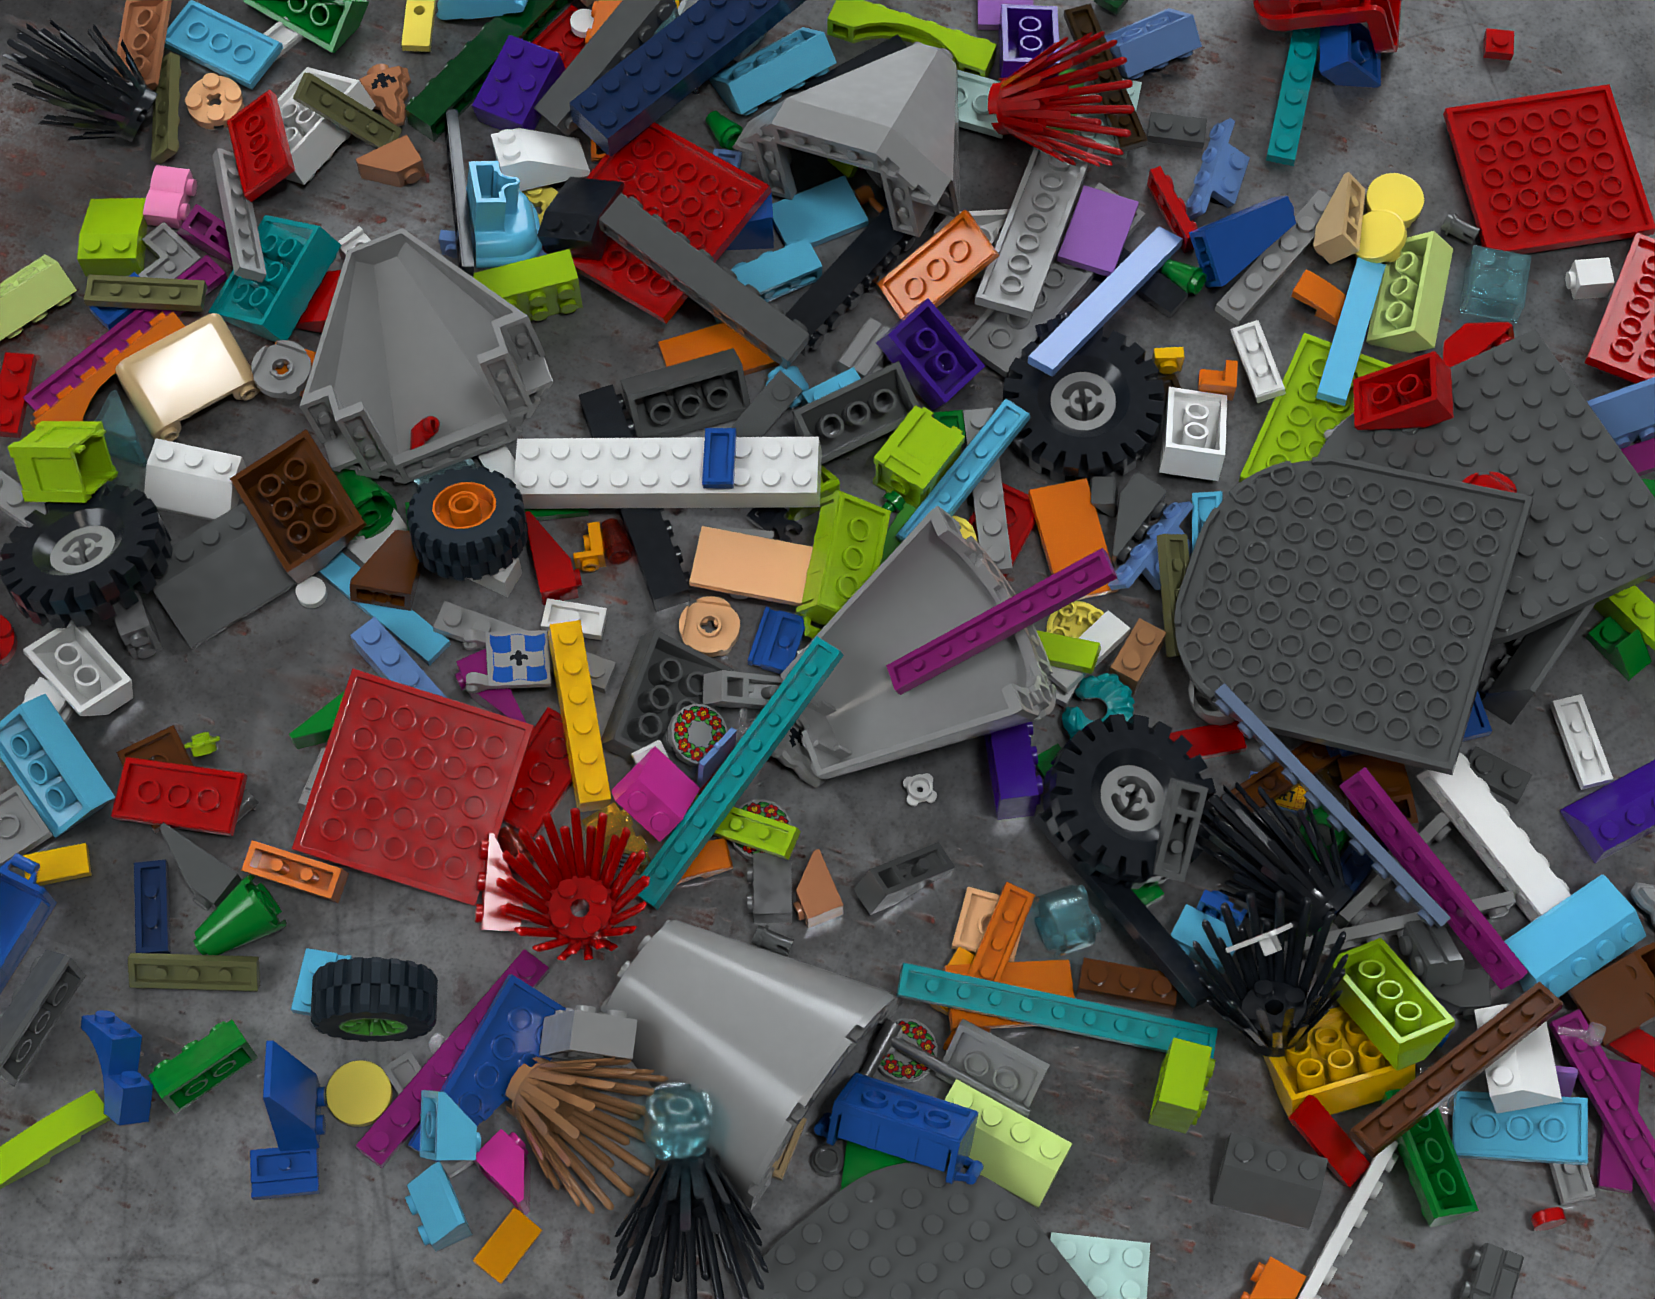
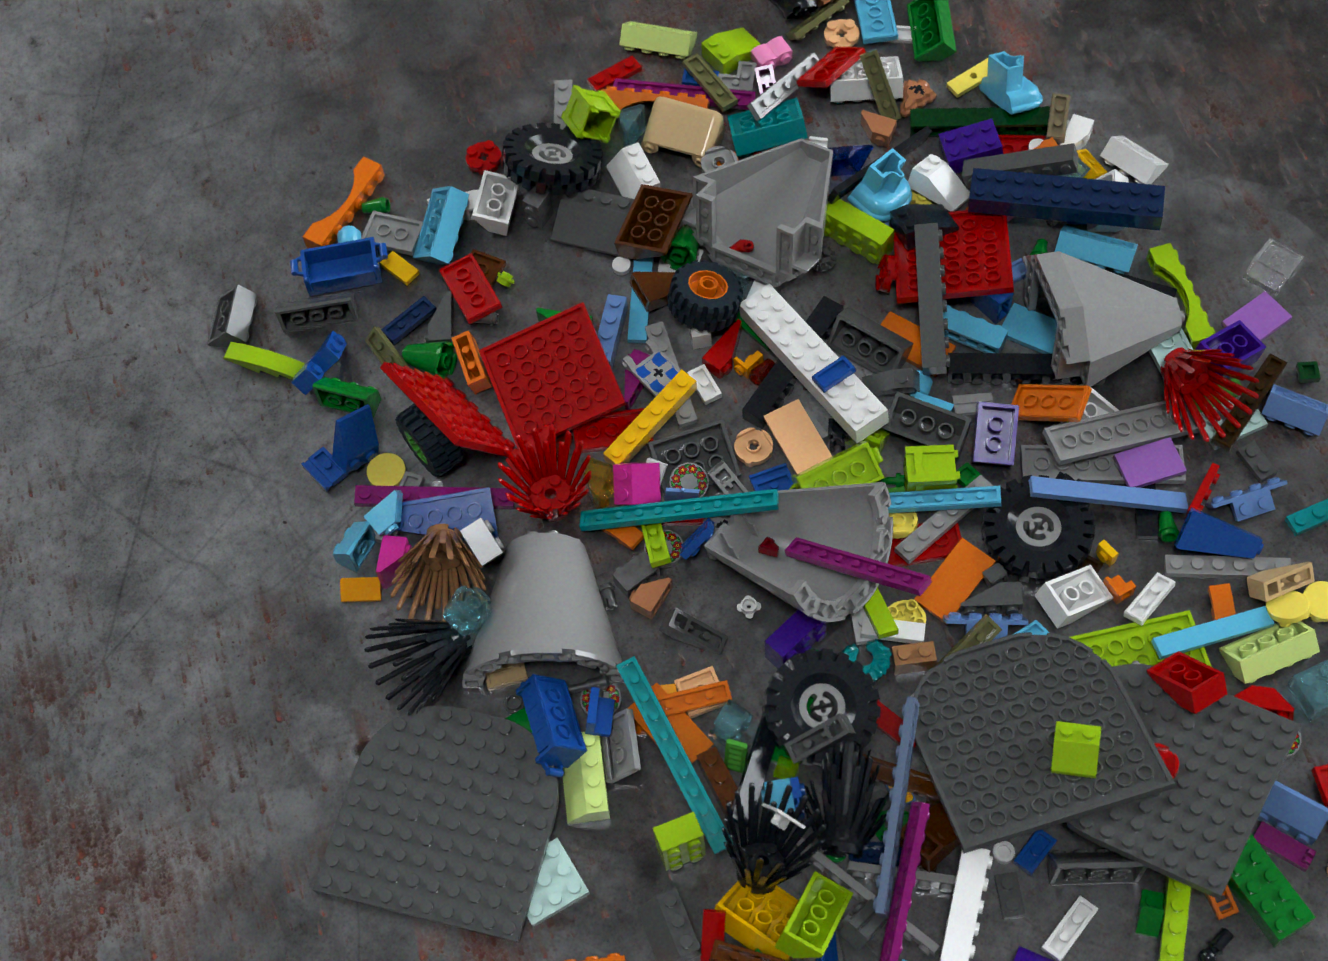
camera: 60 degrees right, 5 degrees down
none -> red plate [380,362,515,457]
none -> blue panel [585,687,615,737]
none -> blue plate [680,517,714,560]
none -> bright green slope [724,739,748,773]
none -> dark red tile [758,537,779,557]
none -> clear neon green tile [773,755,800,781]
none -> clear blue slope [828,145,873,177]
none -> red plate [875,254,898,293]
none -> lime slope [1051,721,1101,779]

